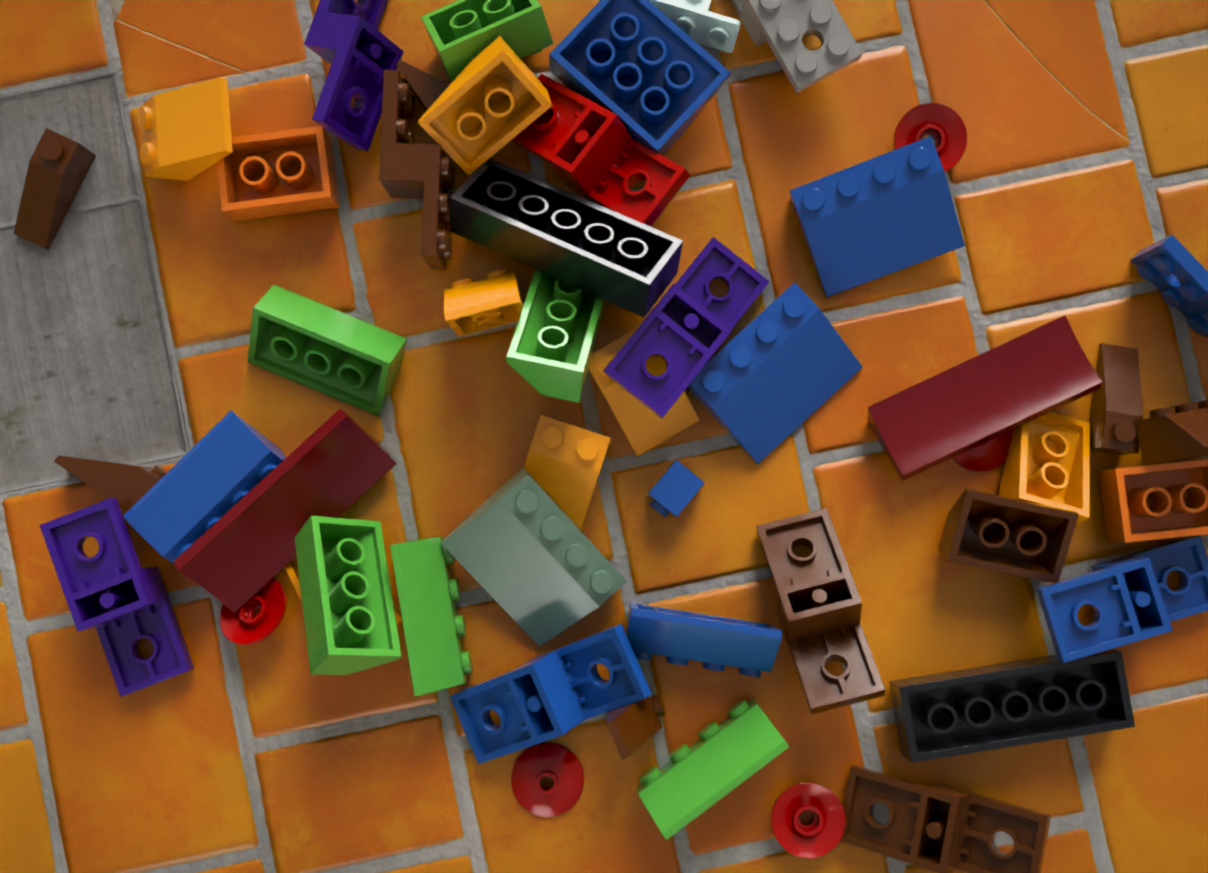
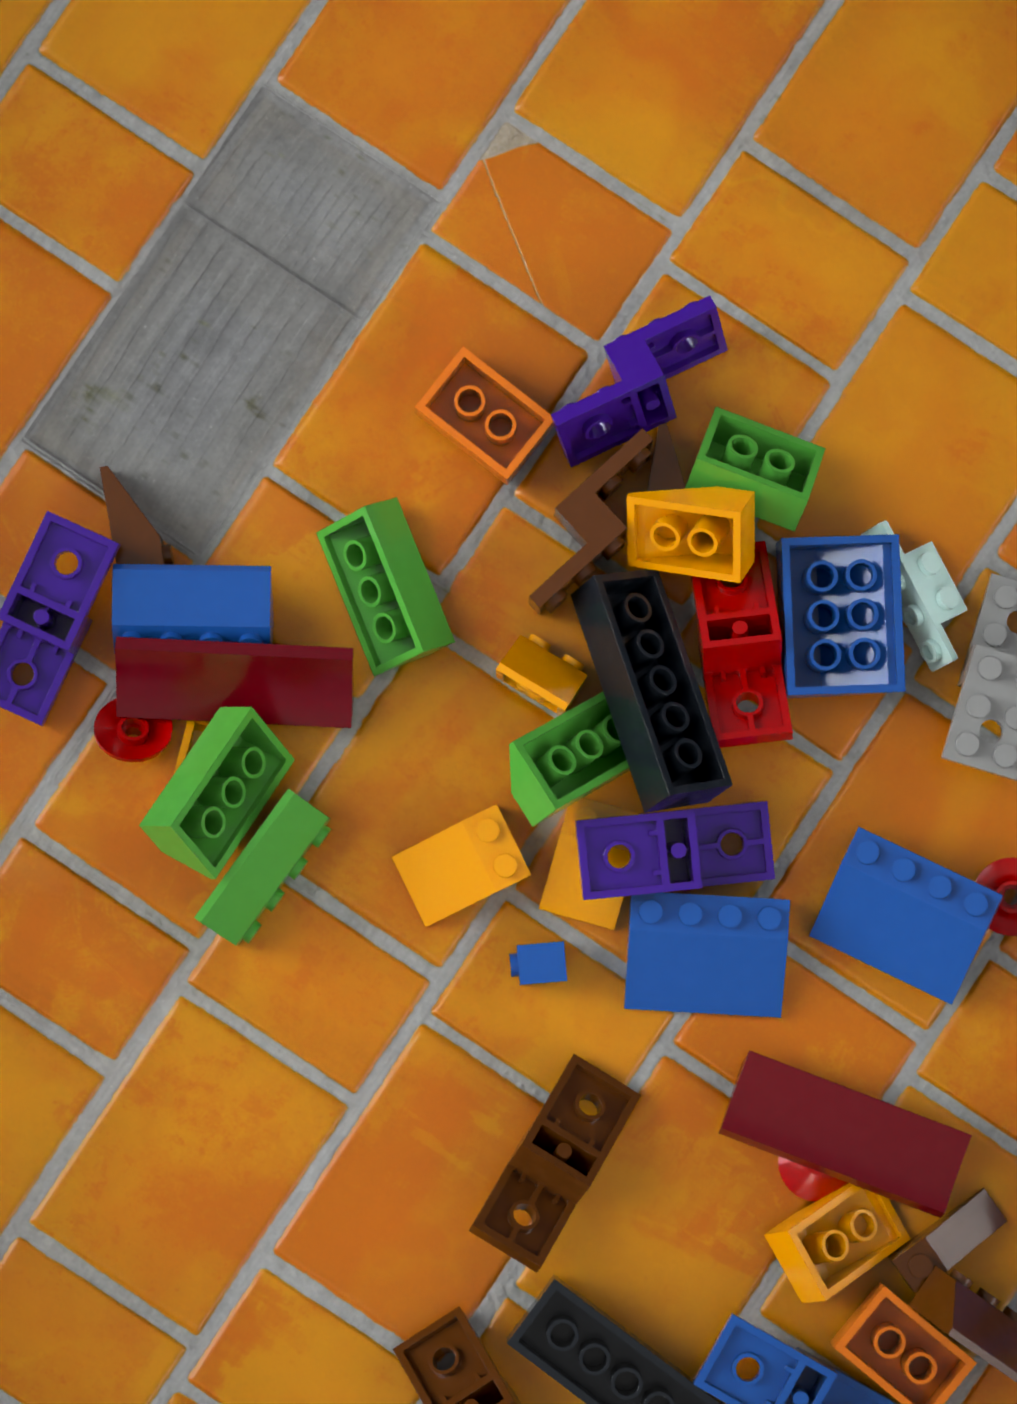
camera: 45 degrees right, 0 degrees up
reddish brown slope [14,128,96,250] -> none
light orange slope [137,77,233,181] -> none
sand green slope [441,468,627,647] -> none
blue bracket [450,624,652,764] -> none
red dish [511,742,584,817] -> none
reddish brown slope [606,694,665,760] -> none
blue slope [625,603,783,677] -> none
bright green slope [637,699,789,840] -> none
red dish [771,782,846,858] -> none
reddish brown slope [939,489,1079,583] -> none

